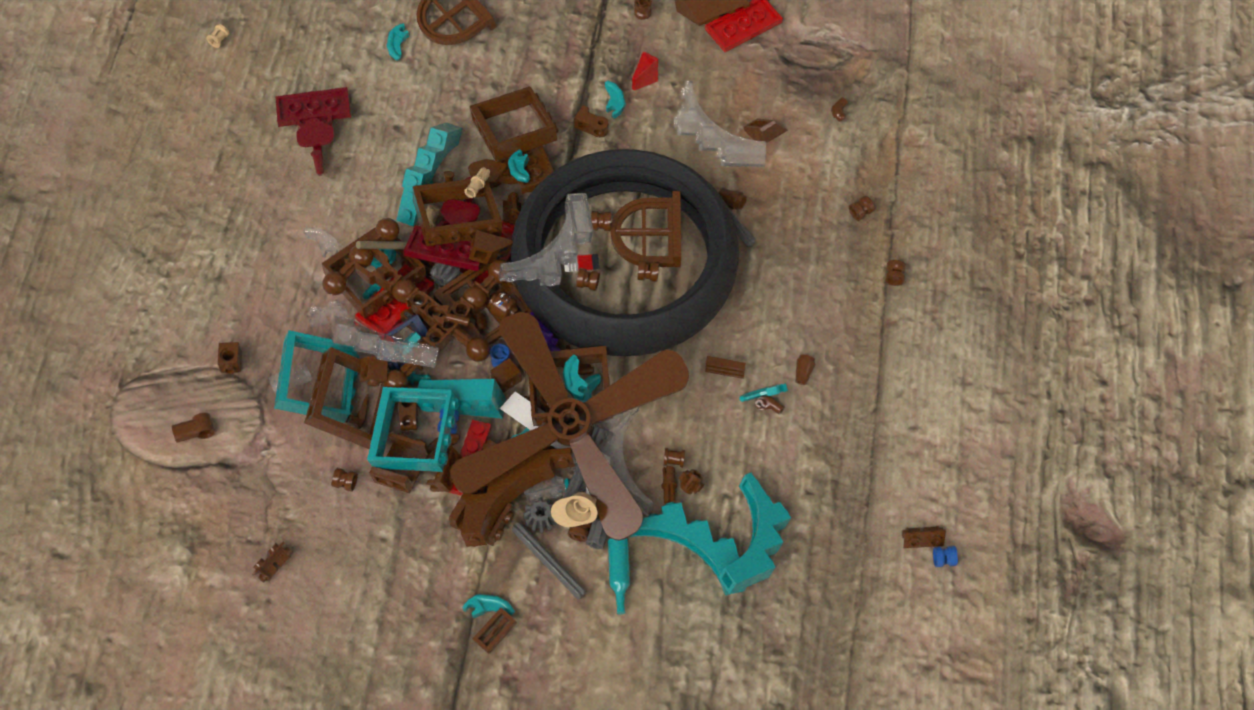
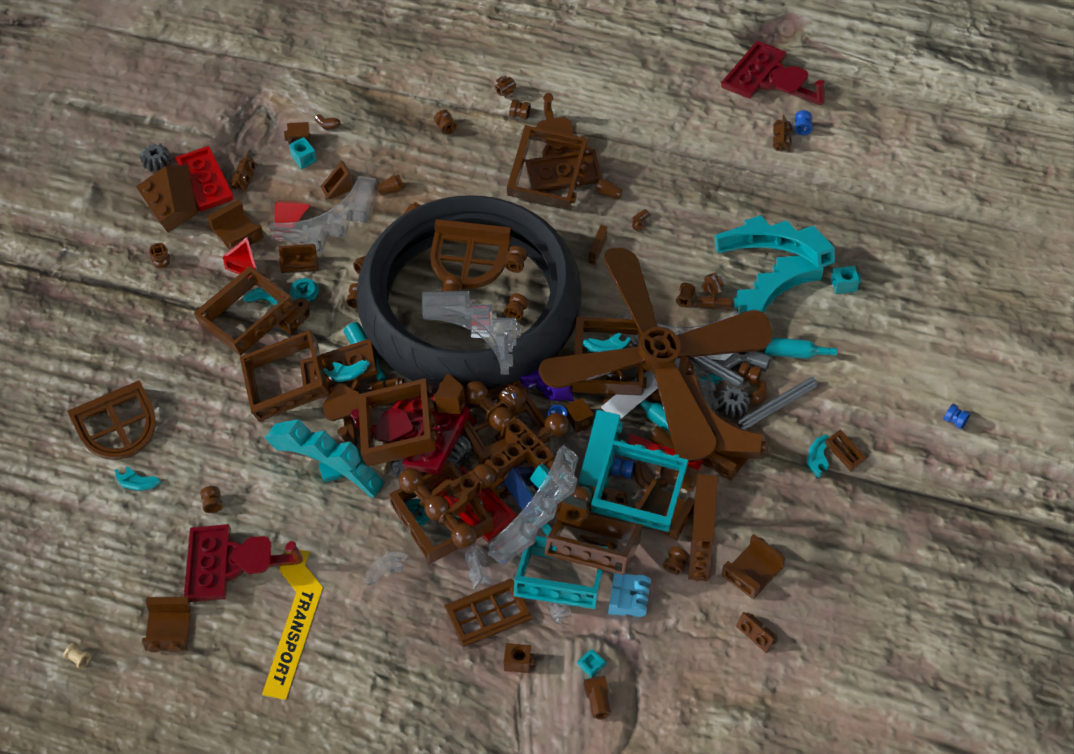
camera: 80 degrees left, 5 degrees down
dark tan bar [356,241,407,249] -> none
reddish brown bar [432,305,470,327] -> none
tan axle [465,167,490,198] -> none
tan piece [551,492,598,527] -> none
teal piece [739,383,788,402] -> none
none -> reddish brown panel [142,597,191,653]
none -> reddish brown window [194,266,296,356]
none -> reddish brown wheel [200,486,223,513]
none -> reddish brown panel [207,199,264,251]
none -> reddish brown hinge [230,153,257,192]
none -> yellow sticker [262,549,323,700]
none -> red slope [274,200,311,231]
none -> reddish brown hinge [279,244,318,273]
none -> reddish brown brick [284,122,310,144]
none -> teal brick [289,137,317,170]
none -> teal gear [289,278,319,302]
none -> reddish brown cone [377,174,404,195]
none -> reddish brown piece [444,578,532,647]
none -> reddish brown gear [495,75,516,98]
none -> reddish brown window [507,125,590,209]
none -> reddish brown plate [525,93,602,192]
none -> teal tile [577,649,606,678]
none -> medium azure legs [608,573,651,617]
none -> reddish brown window [688,474,718,582]
none -> dark red plate [721,41,825,105]
none -> reddish brown panel [721,534,785,600]
none -> reddish brown arm [748,380,767,404]
none -> teal brick [831,266,861,294]

